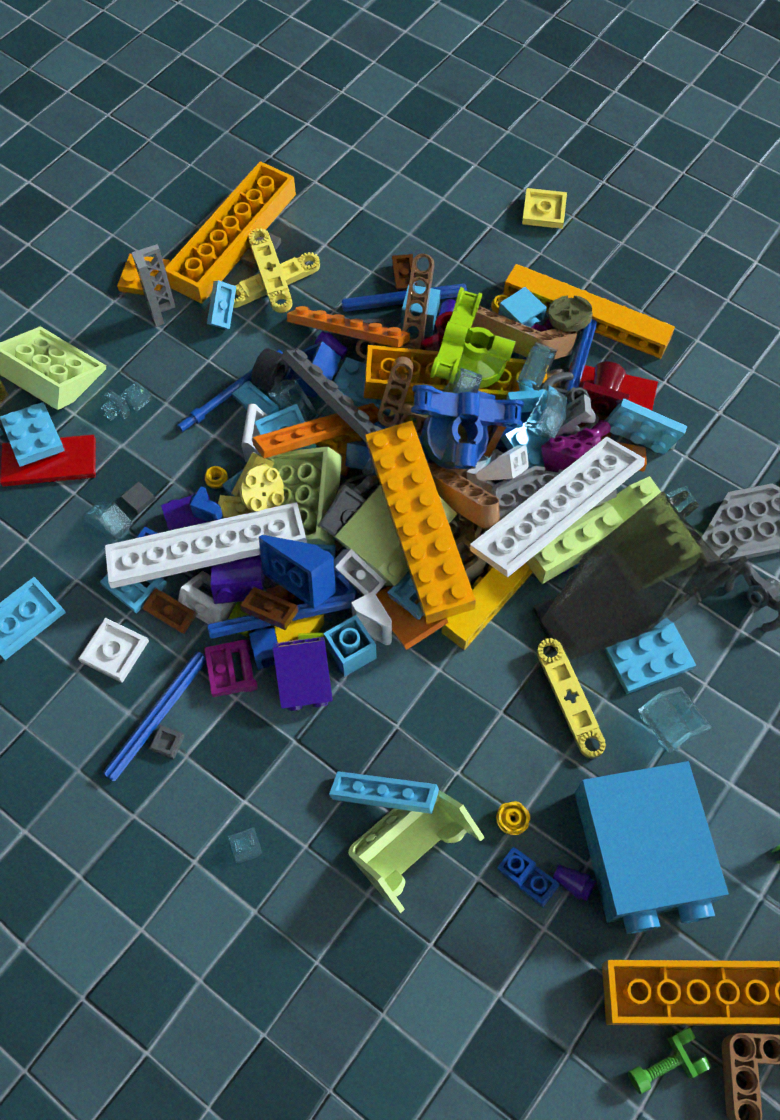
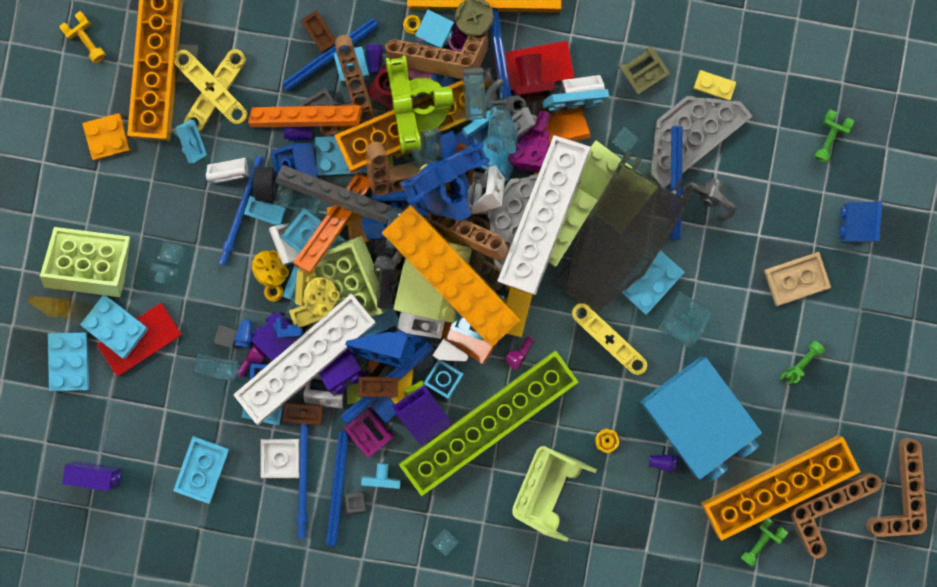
camera: 25 degrees left, 25 degrees up
light grey fence [132,244,176,327] -> none
medium azure plate [329,771,439,814] -> none
blue slope [497,847,559,907] -> none
none -> yellow bar [59,11,106,63]
none -> white tile [206,158,249,184]
none -> blue cone [234,320,253,349]
none -> magenta bar [236,344,266,378]
none -> yellow plate [252,250,289,288]
none -> blue bar [296,423,308,538]
none -> medium azure tile [361,463,401,489]
none -> lime brick [399,350,578,496]
none -> magenta bar [505,336,535,371]
none -> olive plate [619,46,670,96]
none -> blue axle [670,126,683,240]

